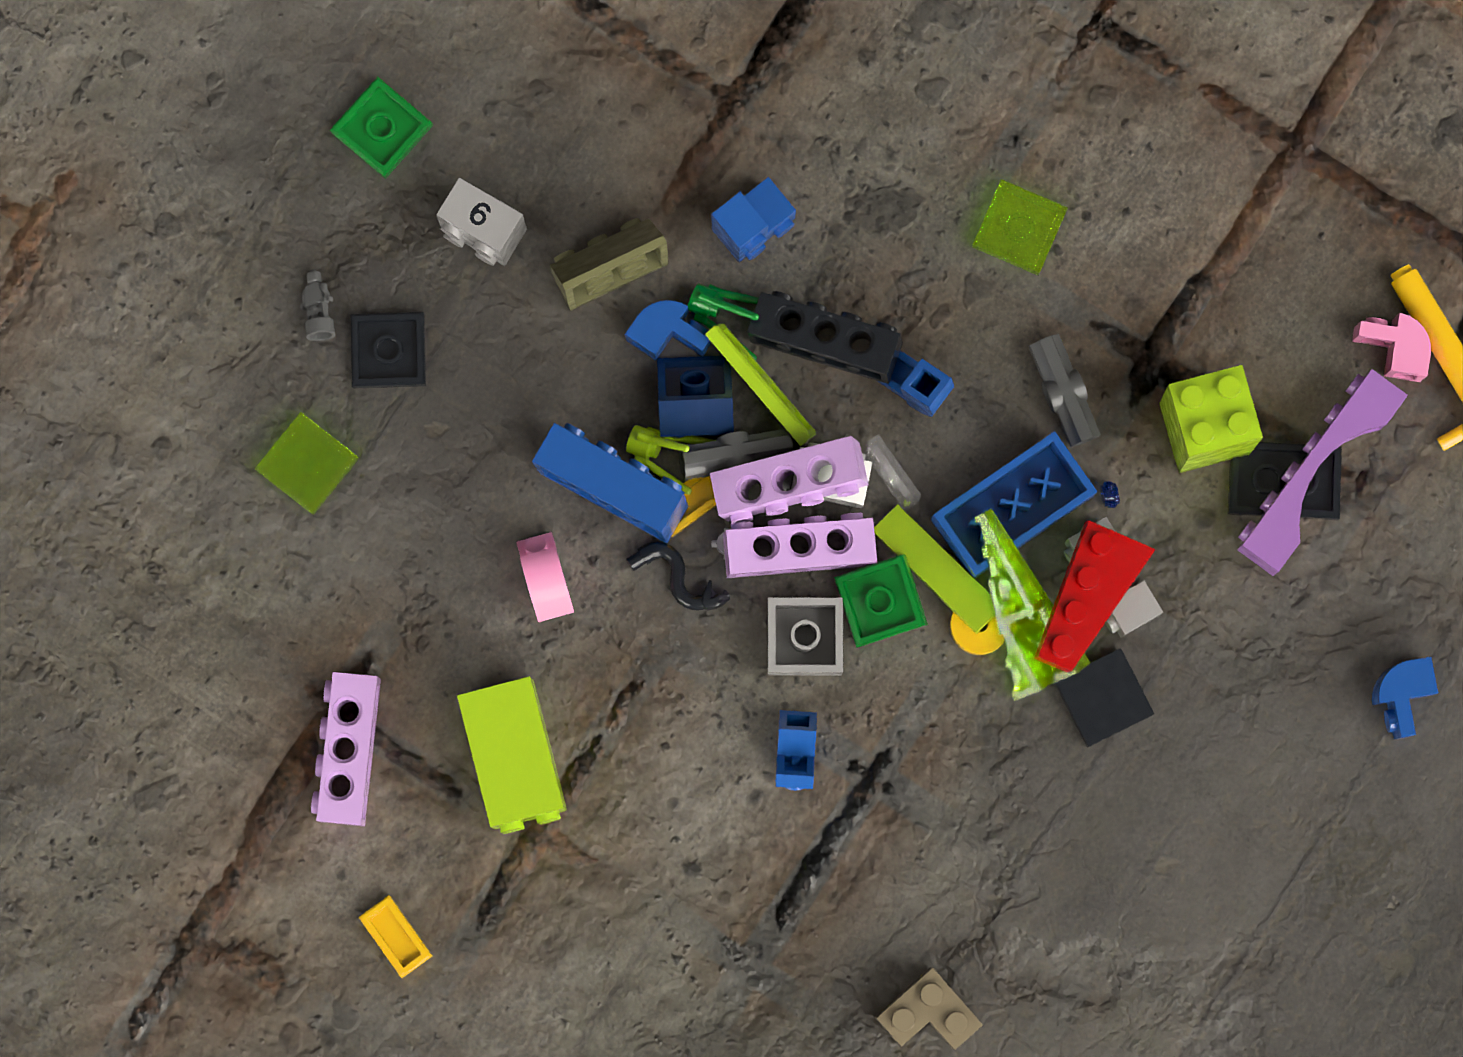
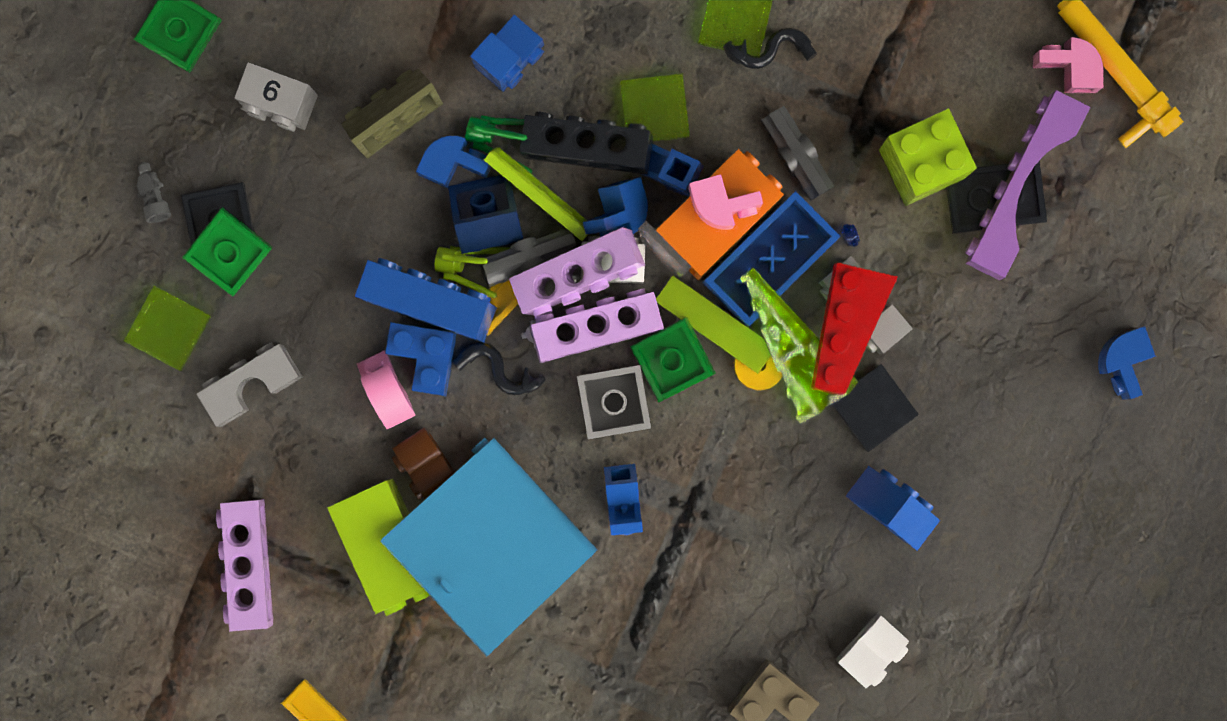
camera: 10 degrees left, 5 degrees up
none -> green tile [182,207,273,297]
none -> light grey arch [197,342,303,427]
none -> dark azure door [380,438,598,657]
none -> blue brick [385,323,457,396]
none -> reddish brown brick [392,428,455,500]
none -> blue brick [582,177,648,237]
none -> clear neon green tile [620,73,690,141]
none -> orange brick [654,149,784,281]
none -> bright pink brick [688,175,763,229]
none -> black animal [723,28,817,69]
none -> white brick [836,613,909,688]
none -> blue brick [846,466,940,551]

